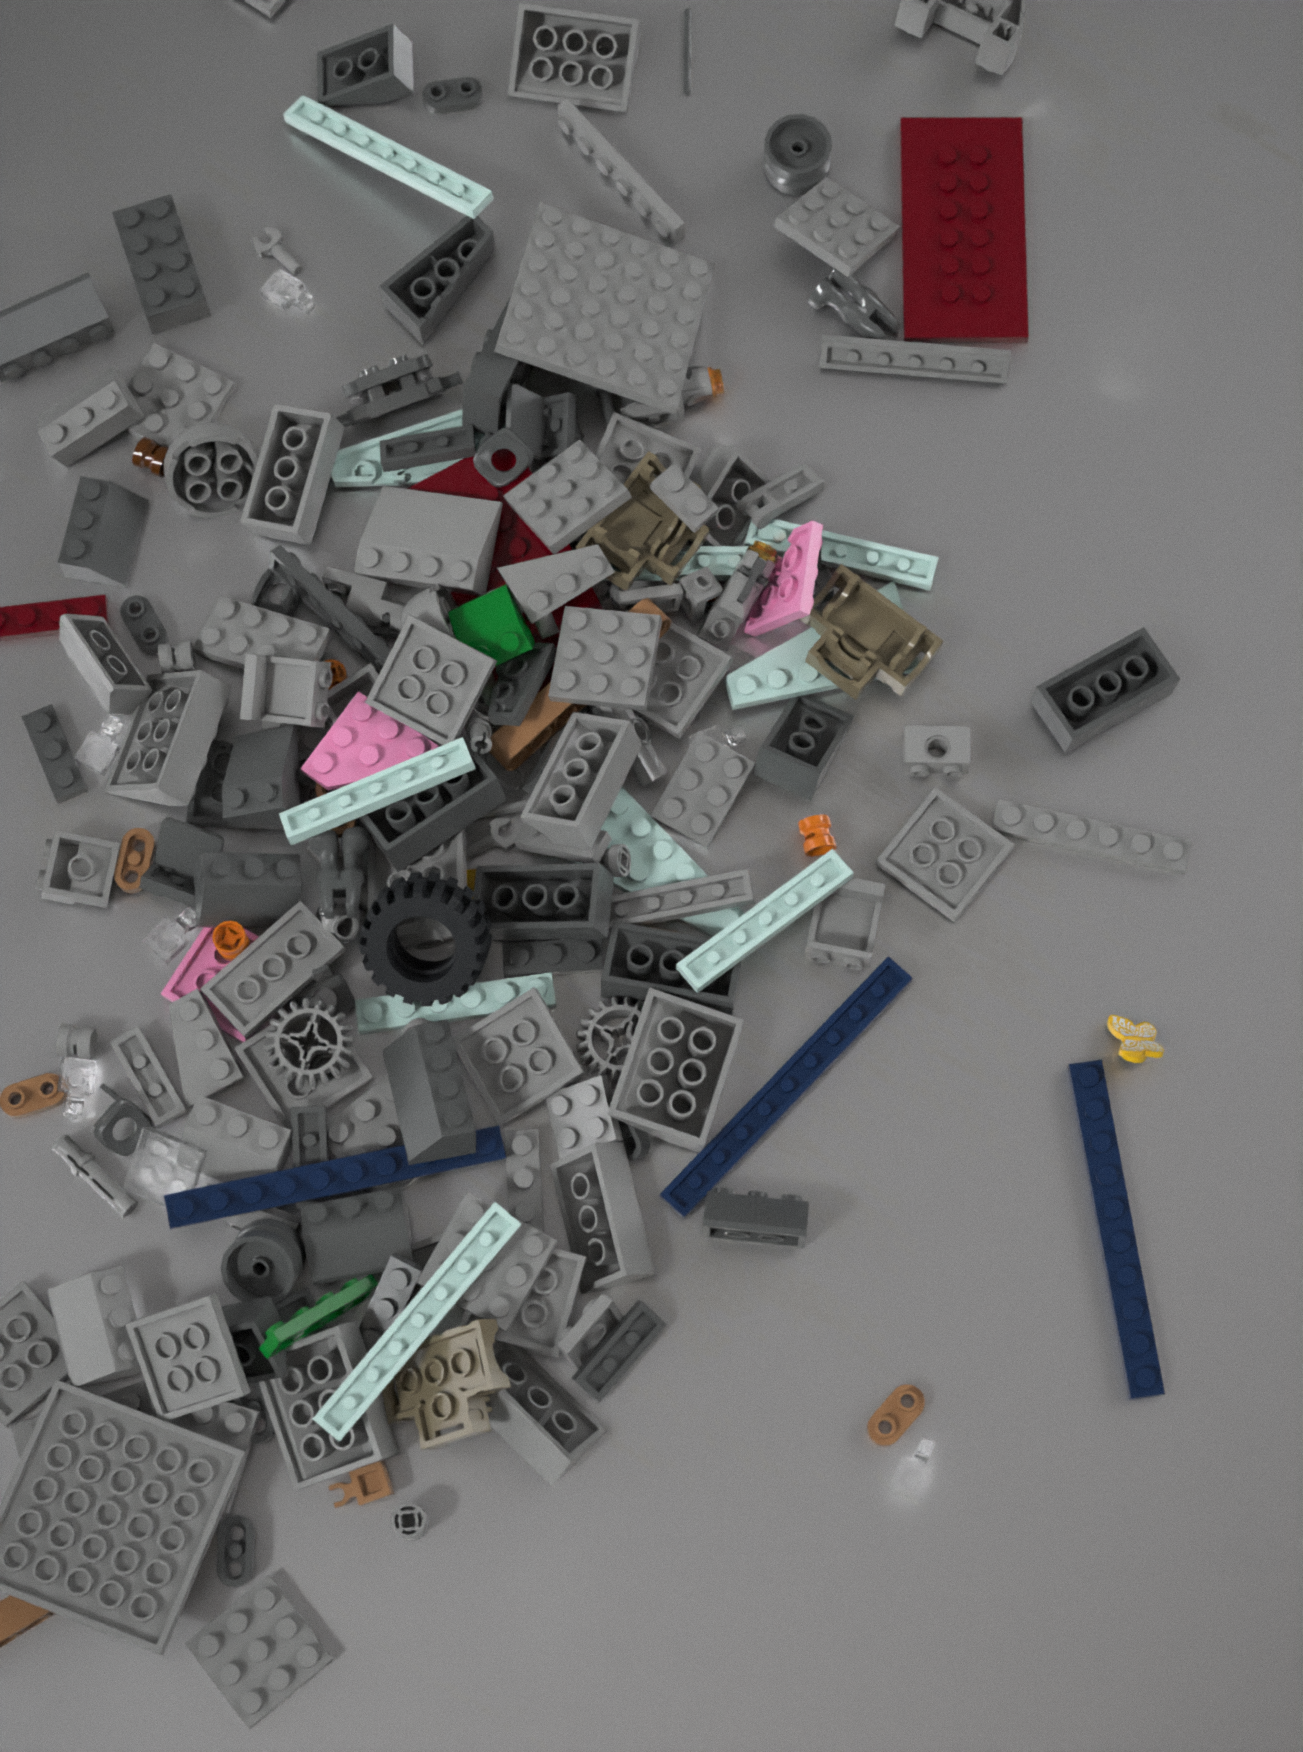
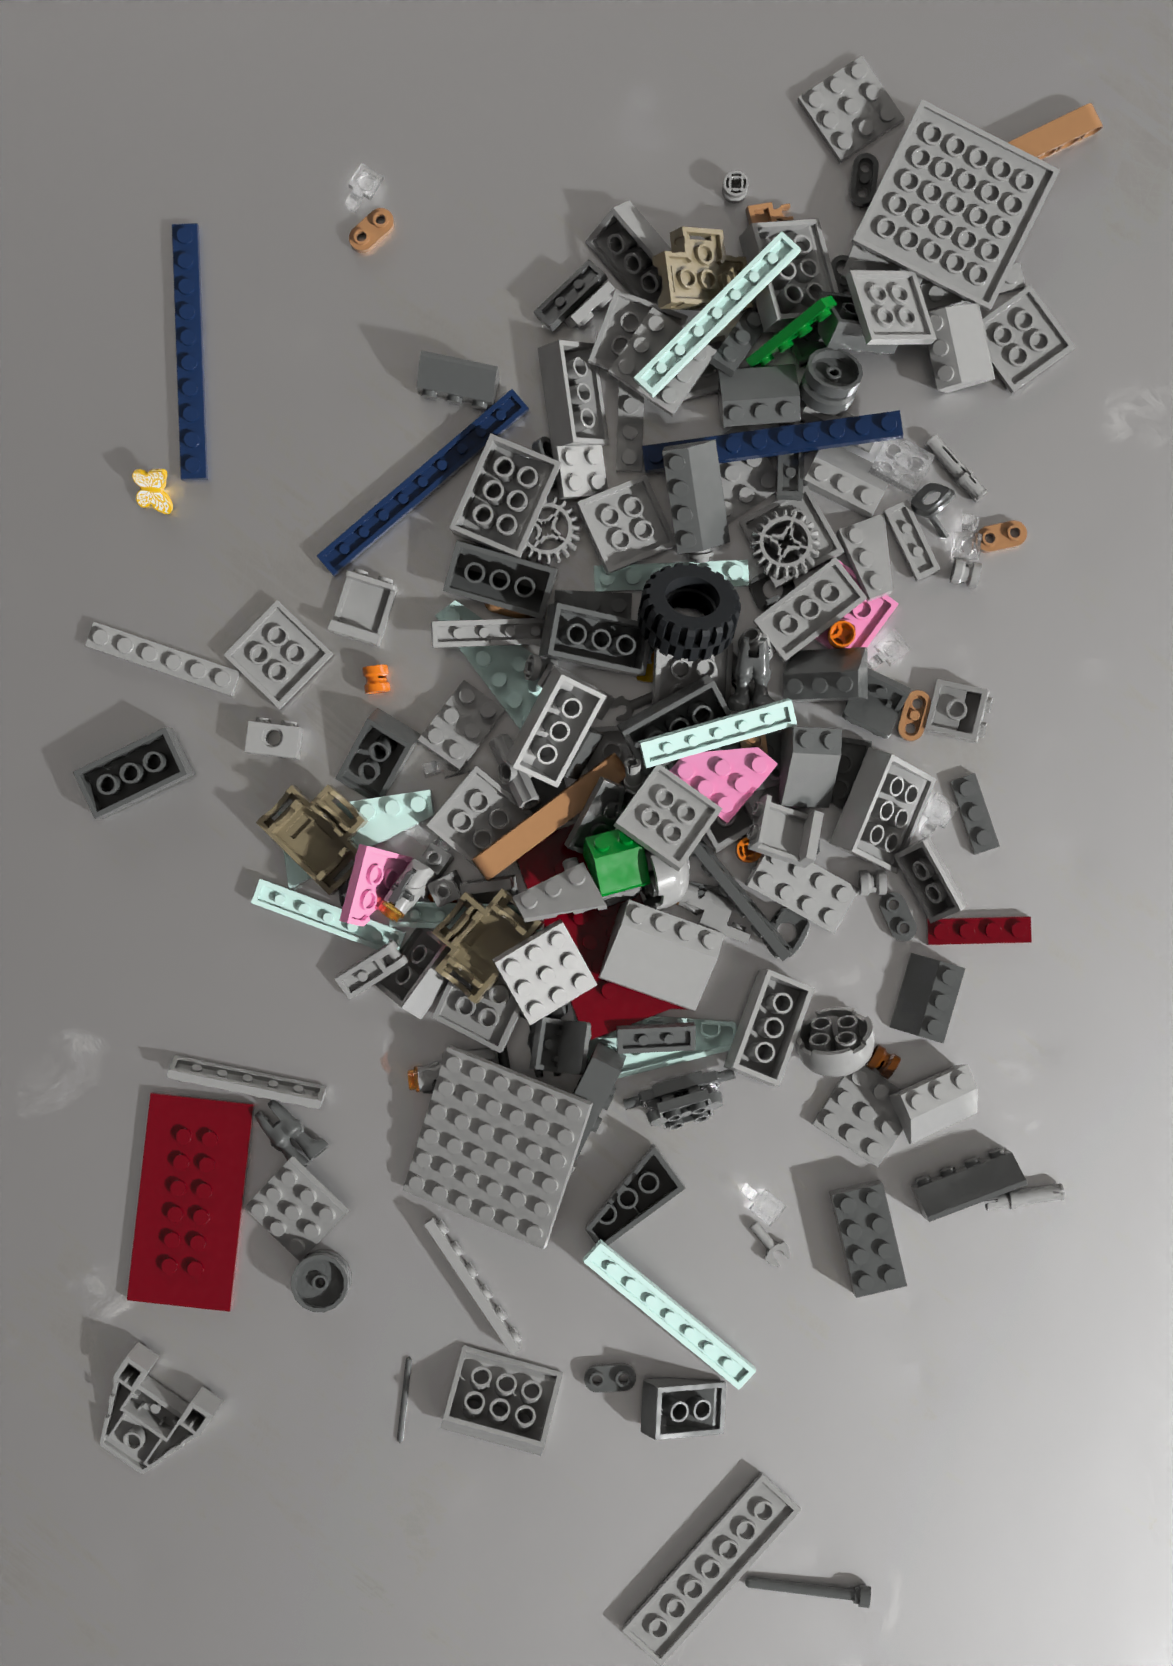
camera: 175 degrees left, 15 degrees up
dark grey piece [473,428,534,487] -> none
light grey plate [548,606,662,711] -> none
light grey plate [650,463,719,533] -> none
light aqua plate [676,849,854,993] -> none

